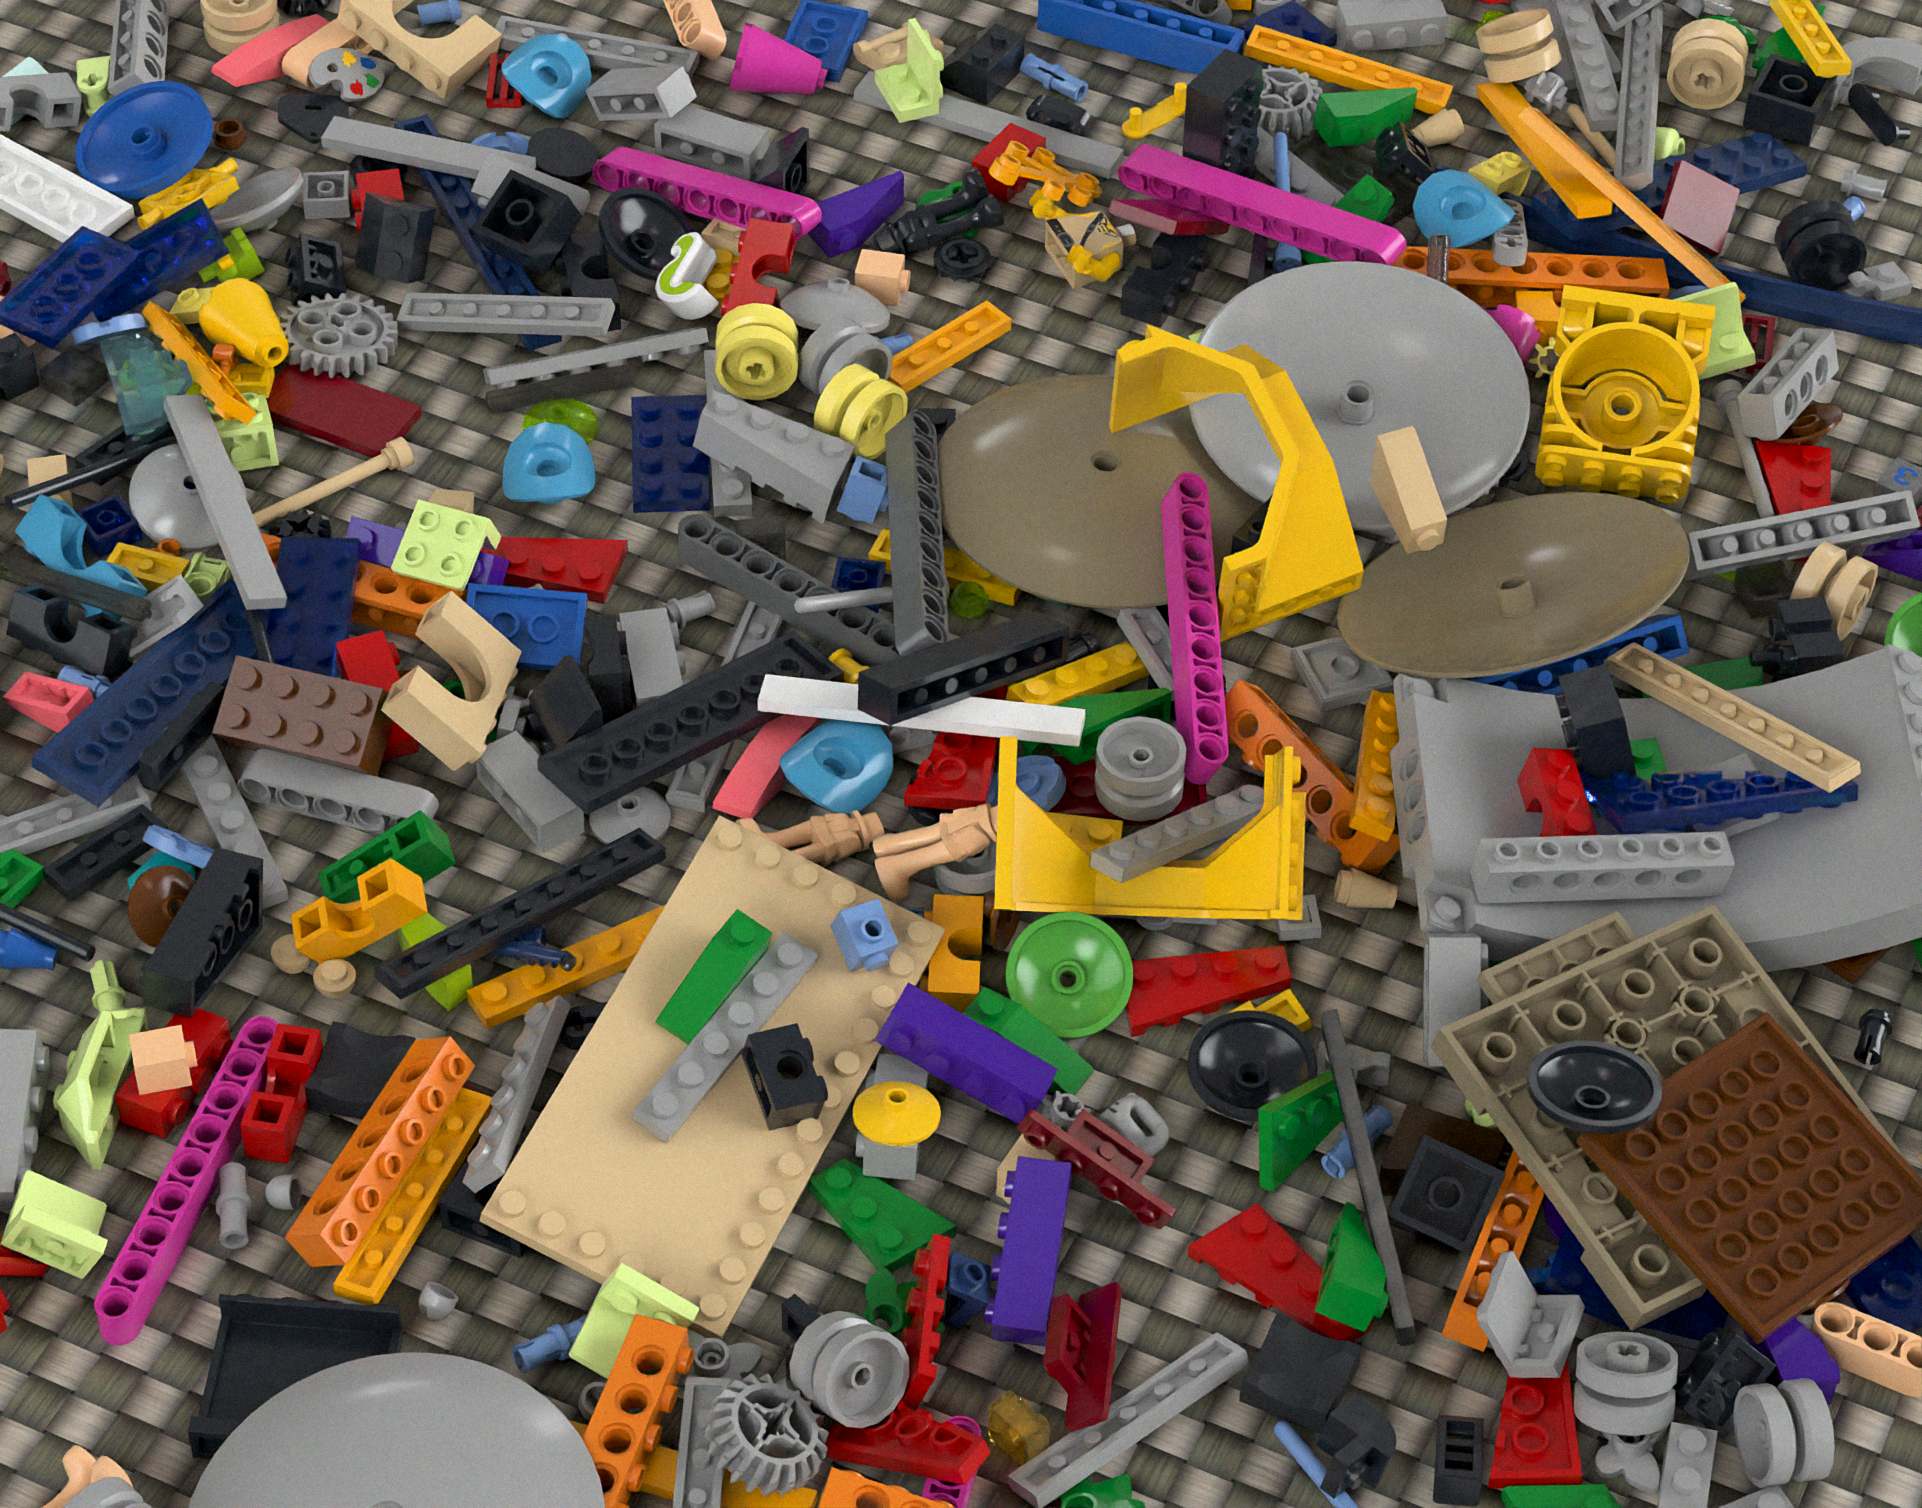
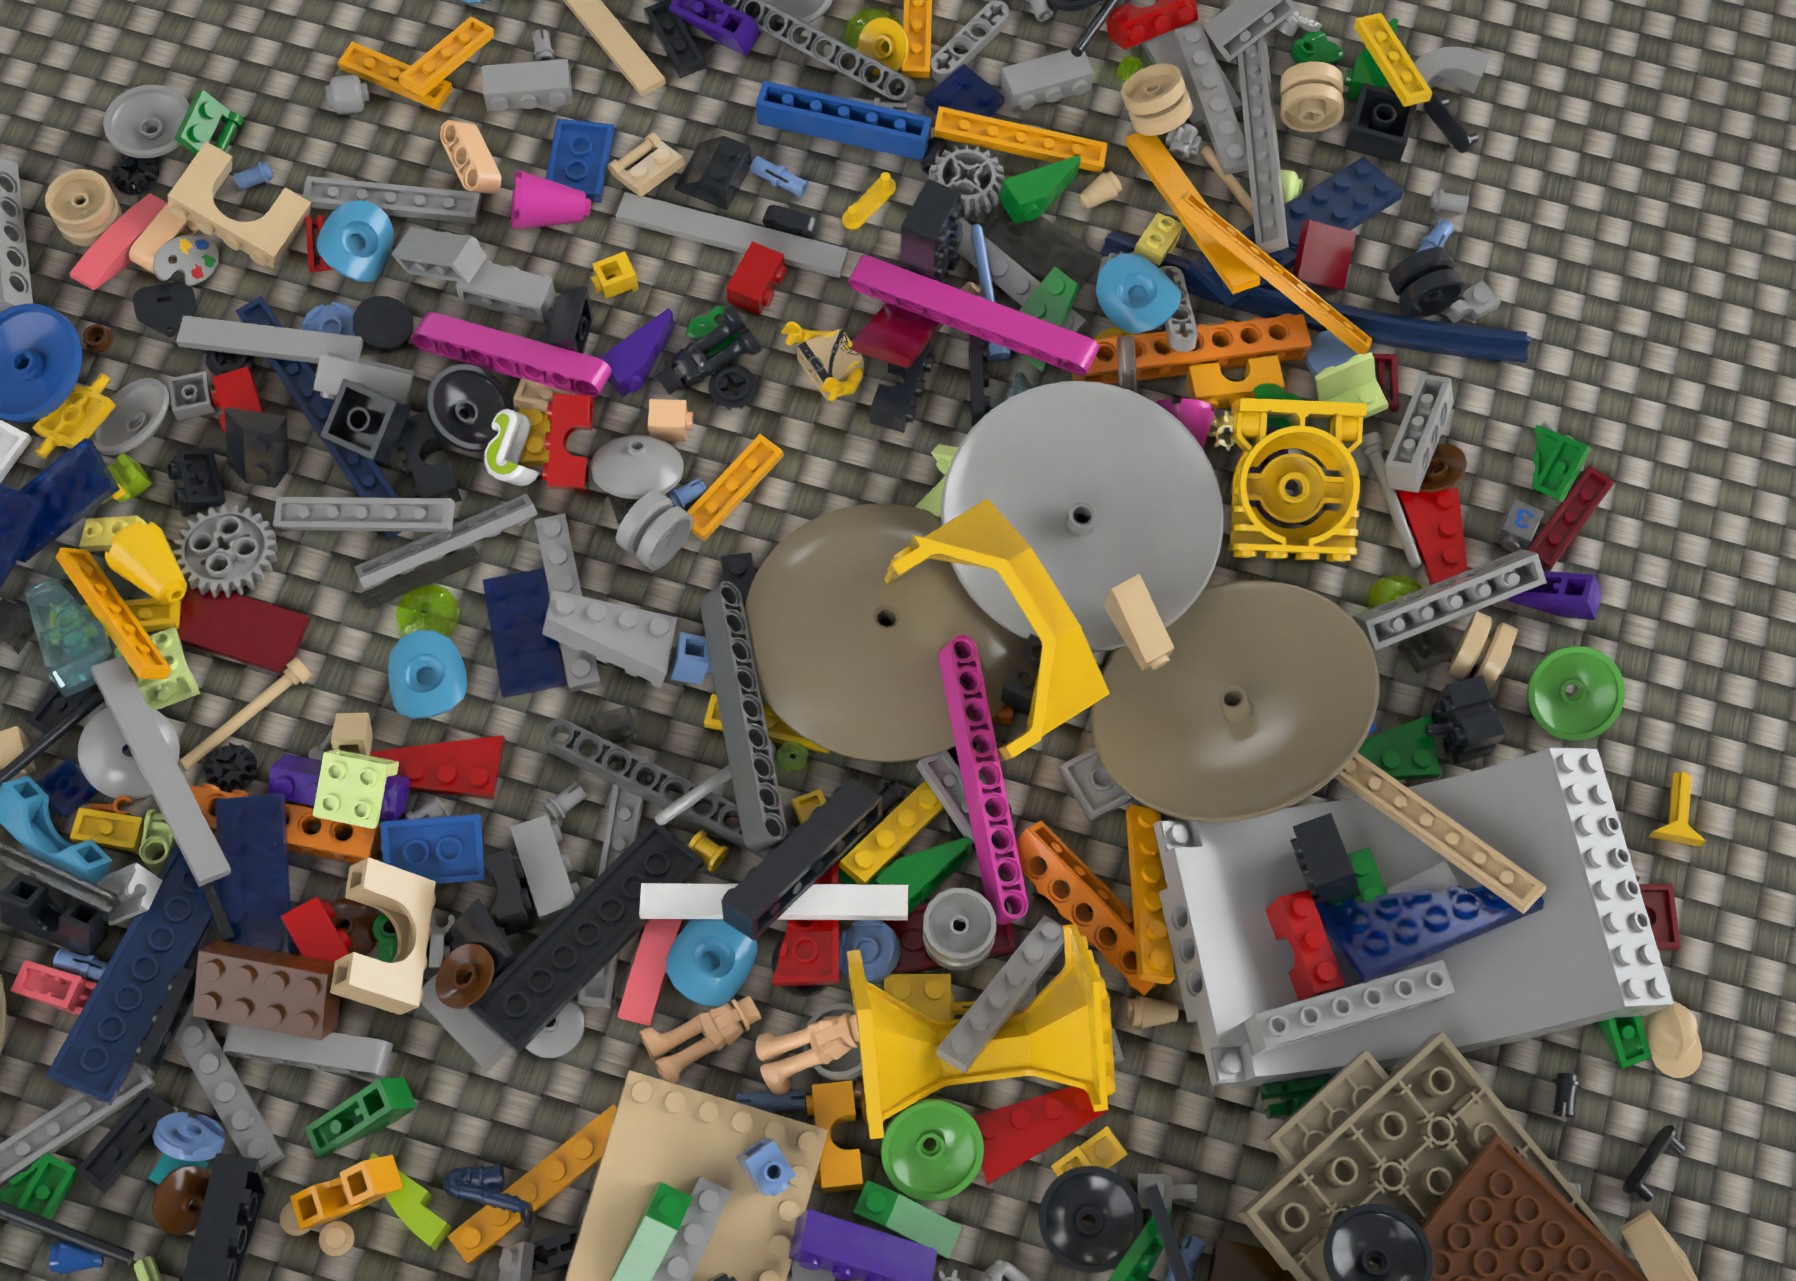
camera: 10 degrees left, 20 degrees up
medium blue tile [72,313,148,346] -> none
orange hand [212,342,239,377] -> none
black tile [374,827,666,1000] -> none
light yellow wheel [715,303,798,400] -> none
light yellow wheel [814,364,908,460] -> none
clear blue piece [831,556,886,613] -> none
yellowish green bracket [874,18,944,123] -> none
light orange plant [989,141,1102,207] -> none
black bracket [1374,120,1436,182] -> none
light grey brick [1423,933,1488,1066] -> none
none -> reddish brown dish [435,944,494,1009]
none -> yellow brick [590,251,639,299]

